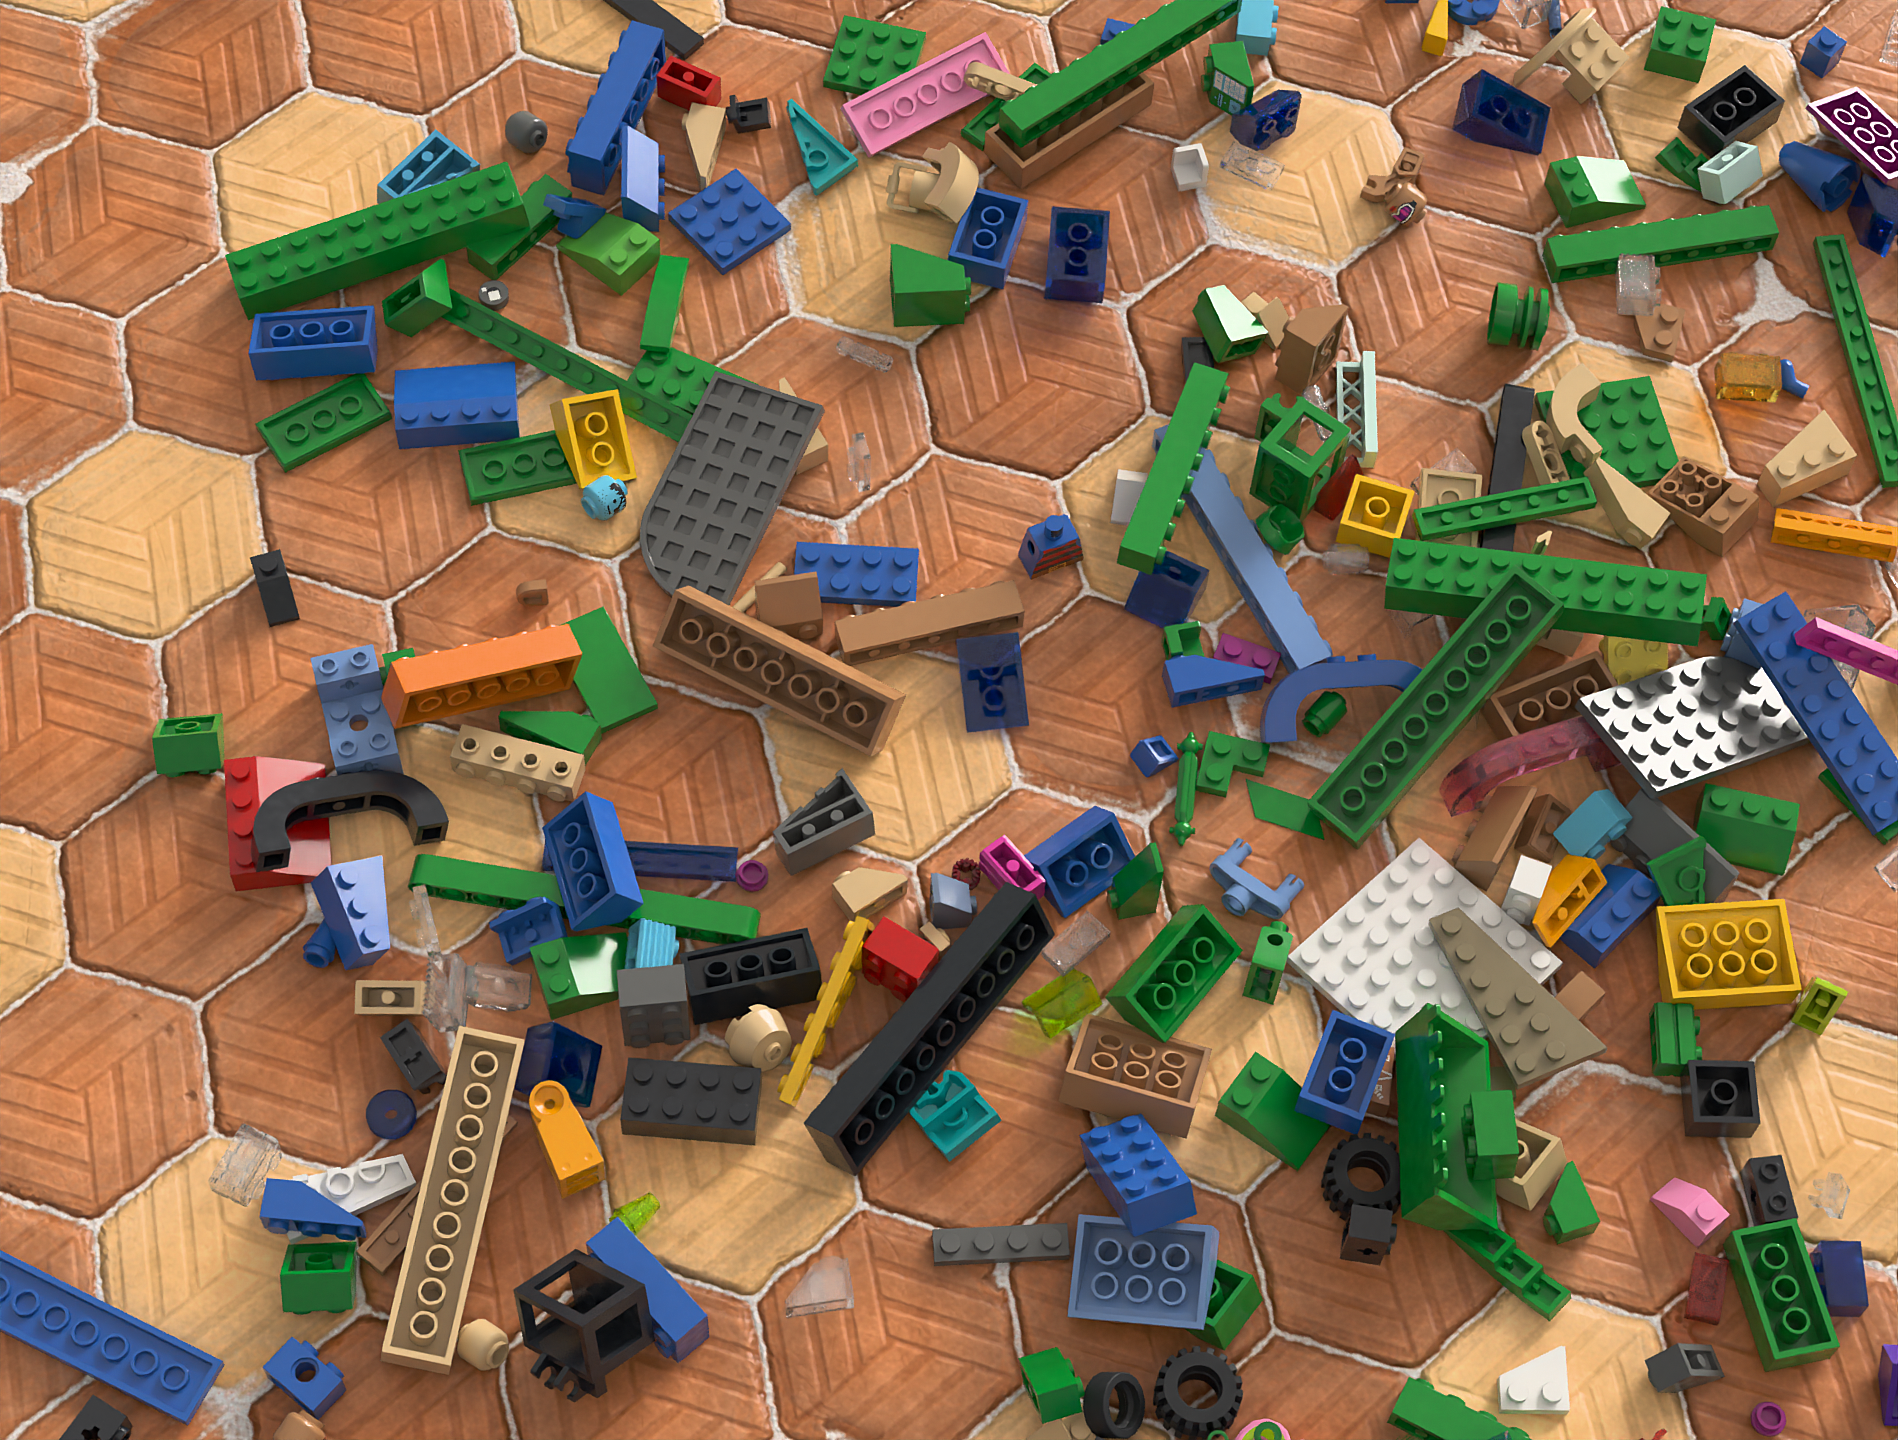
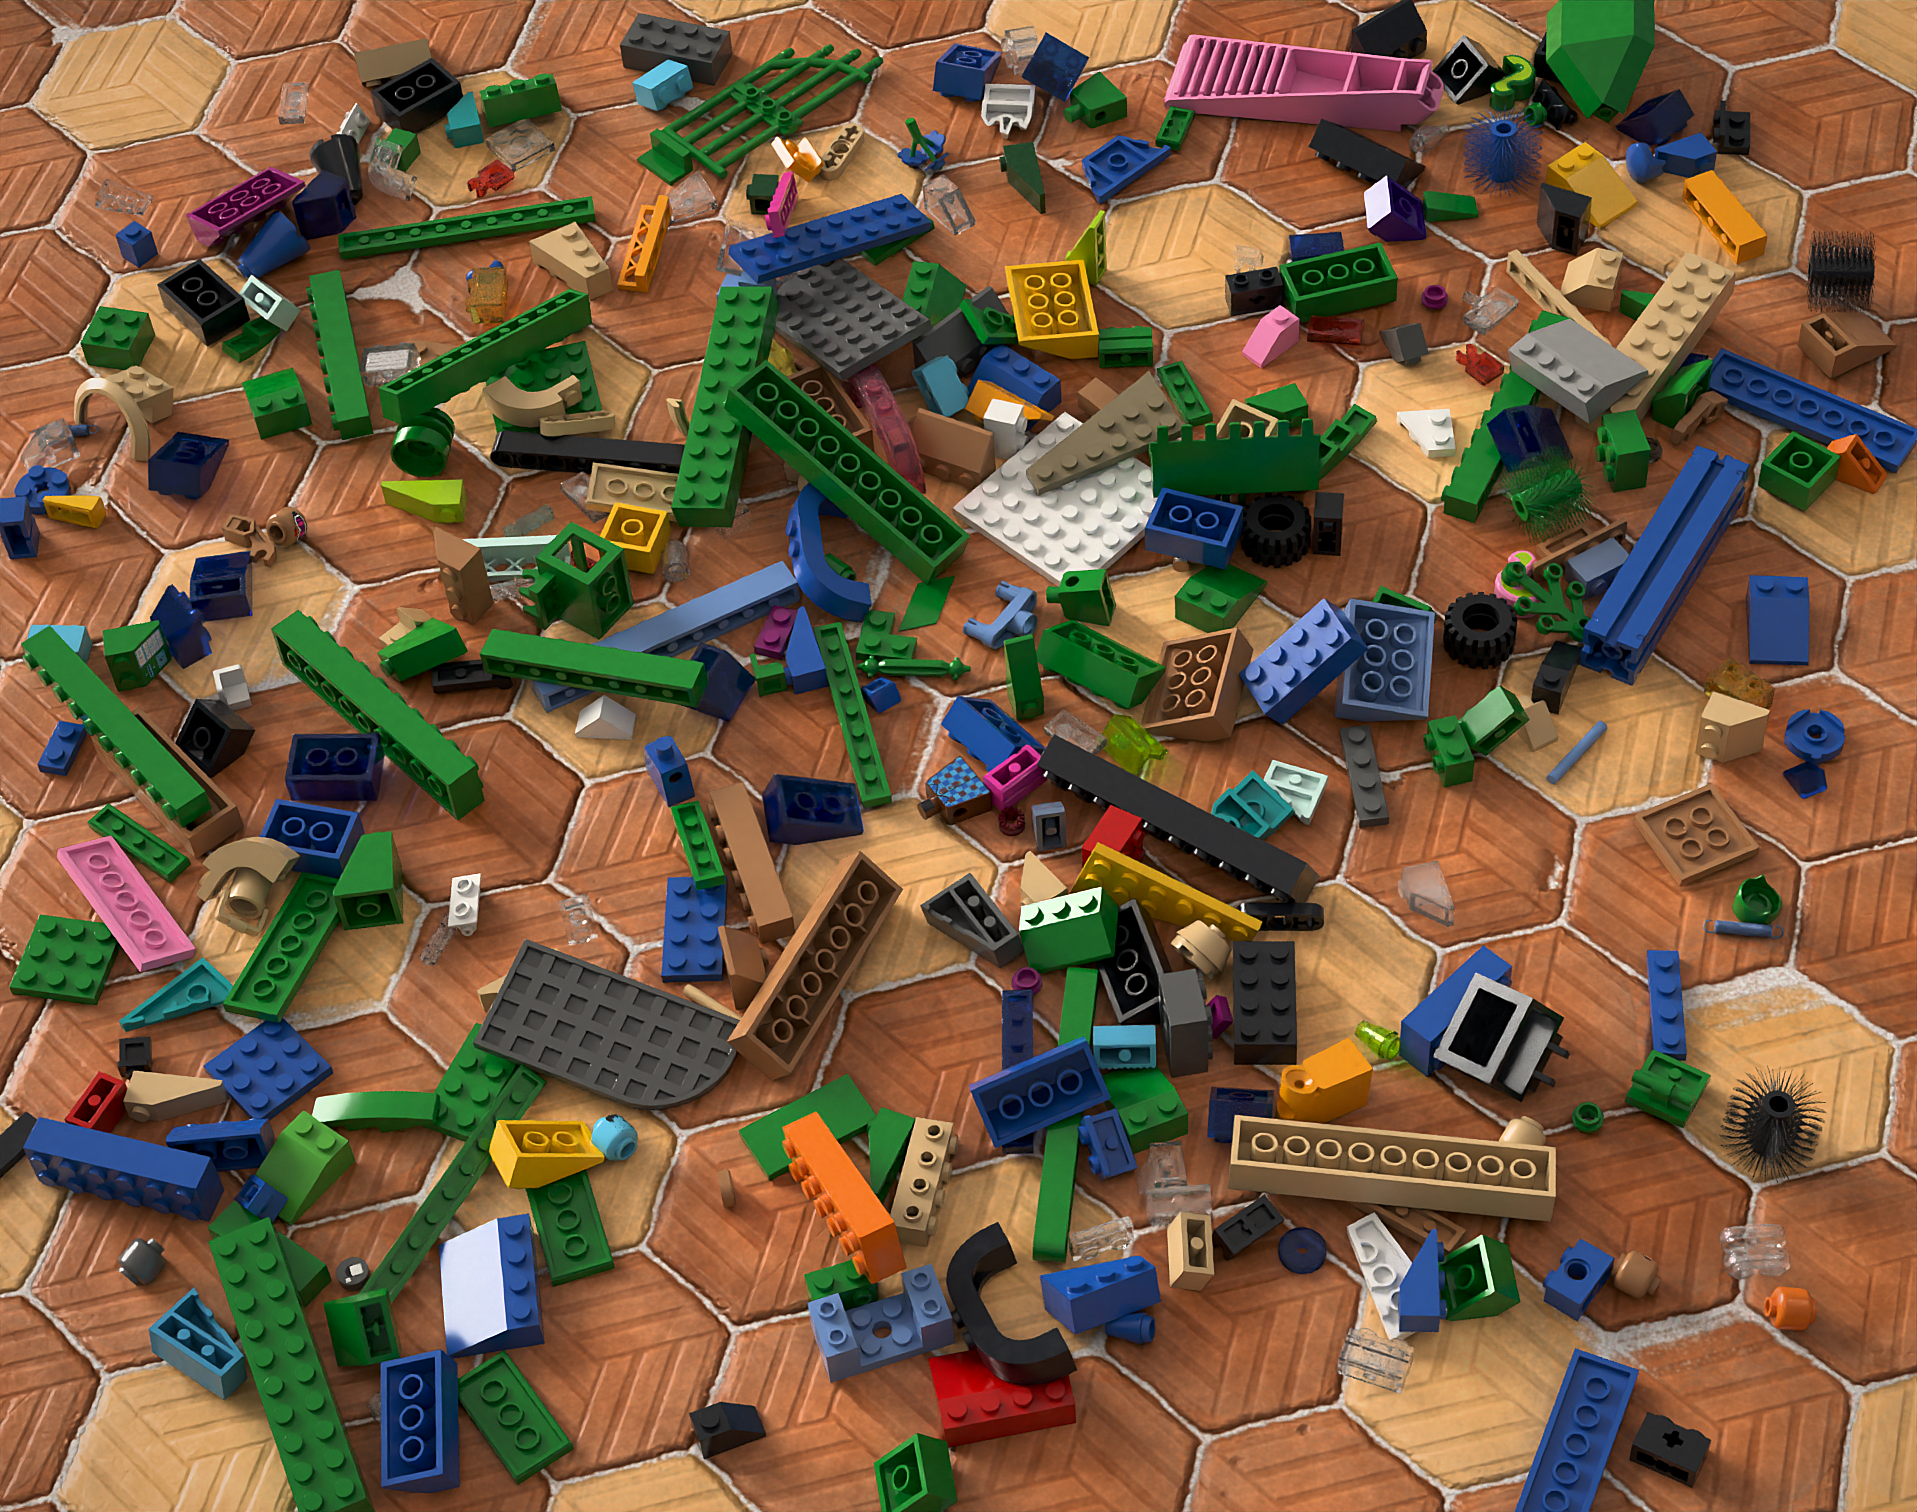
camera: 85 degrees left, 10 degrees down
tan plate [919,921,951,962] -> none
tan beam [963,62,1037,101] -> none
black tyre [1083,1372,1145,1439] -> none
clear plate [1220,141,1285,191] -> none
green hair [1256,503,1305,555] -> none
green plate [1412,477,1597,541] -> none
green brick [1461,1090,1519,1180] -> none
tan slope [1584,457,1670,549] -> none
medium nougat slope [1648,456,1759,557] -> none
black brick [1680,1060,1760,1138] -> none
none -> black slope [175,699,255,778]
none -> clear blue slope [190,551,253,623]
none -> green plate [223,872,340,1023]
none -> green brick [271,610,485,820]
none -> green brick [378,289,592,424]
none -> lime slope [381,479,467,523]
none -> white hinge [448,873,481,936]
none -> clear light blue axle [503,504,555,537]
none -> green plate [670,800,726,890]
none -> green plate [813,622,892,809]
none -> torso [917,756,992,825]
none -> green slope [1019,887,1119,974]
none -> green tile [1157,361,1213,428]
none -> magenta plate [1206,995,1233,1039]
none -> black beam [1236,903,1324,931]
none -> light aqua wing [1263,760,1328,825]
none -> green brick [1423,715,1474,788]
none -> green plate [1571,1102,1604,1133]

